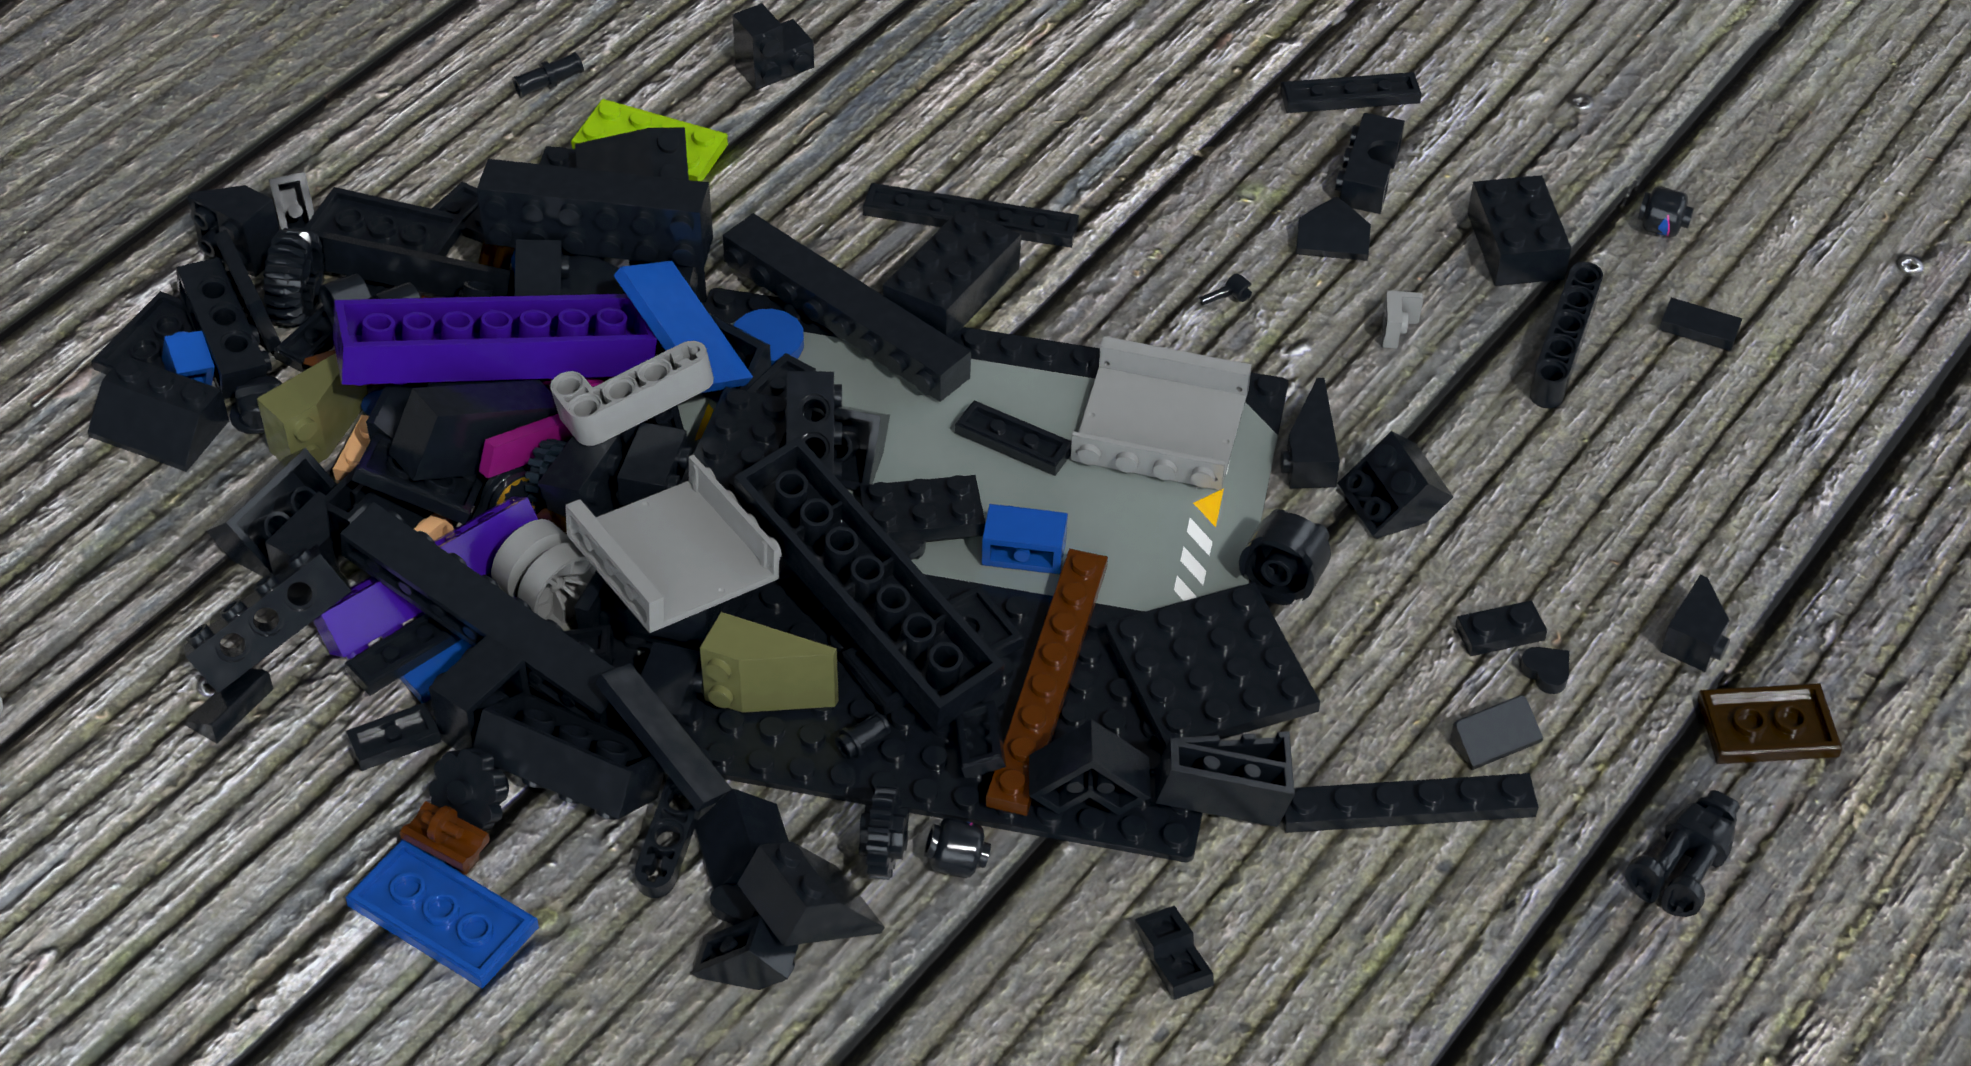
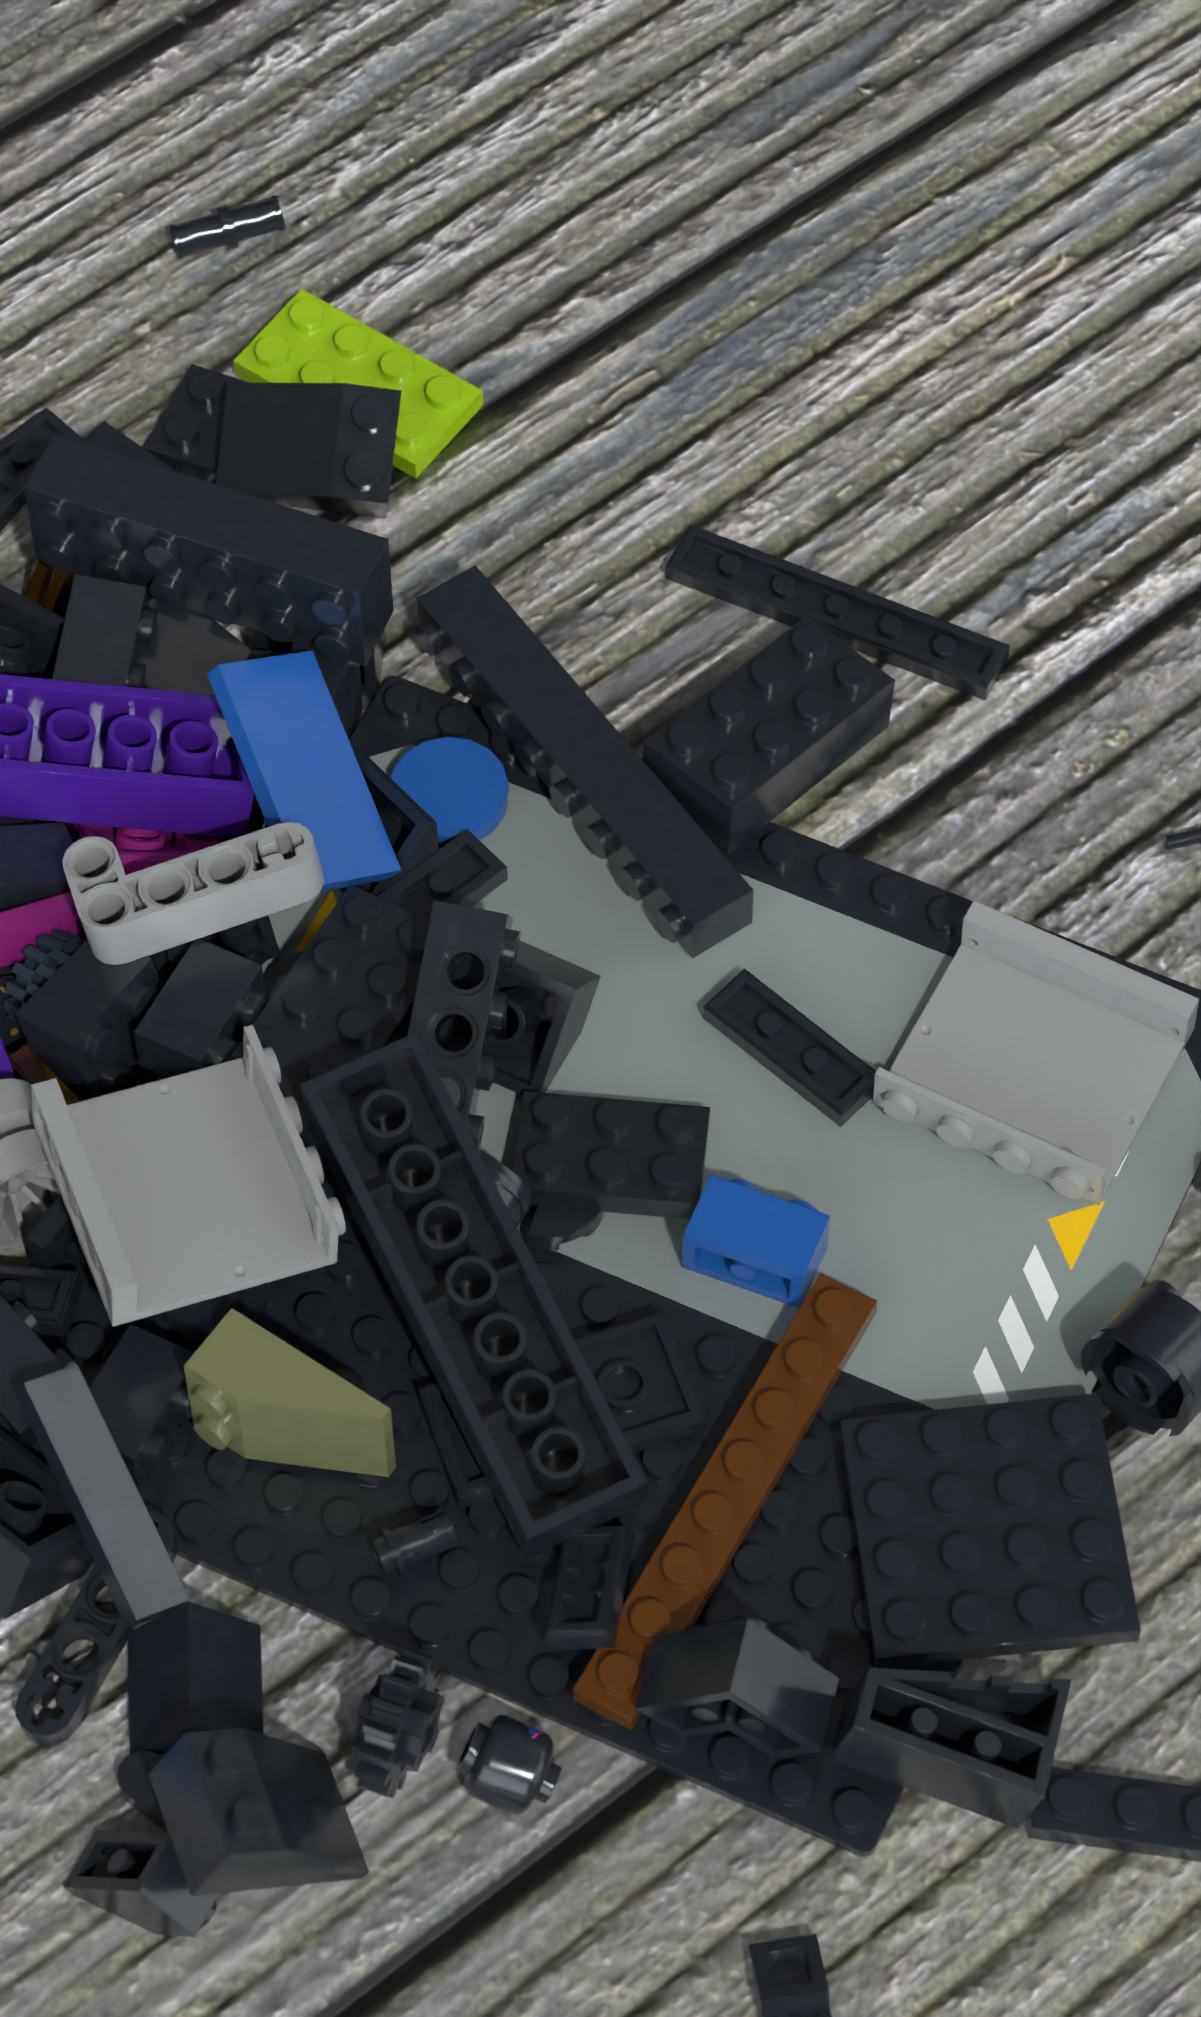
camera: 15 degrees right, 10 degrees up
black brick [732,3,814,90] -> none

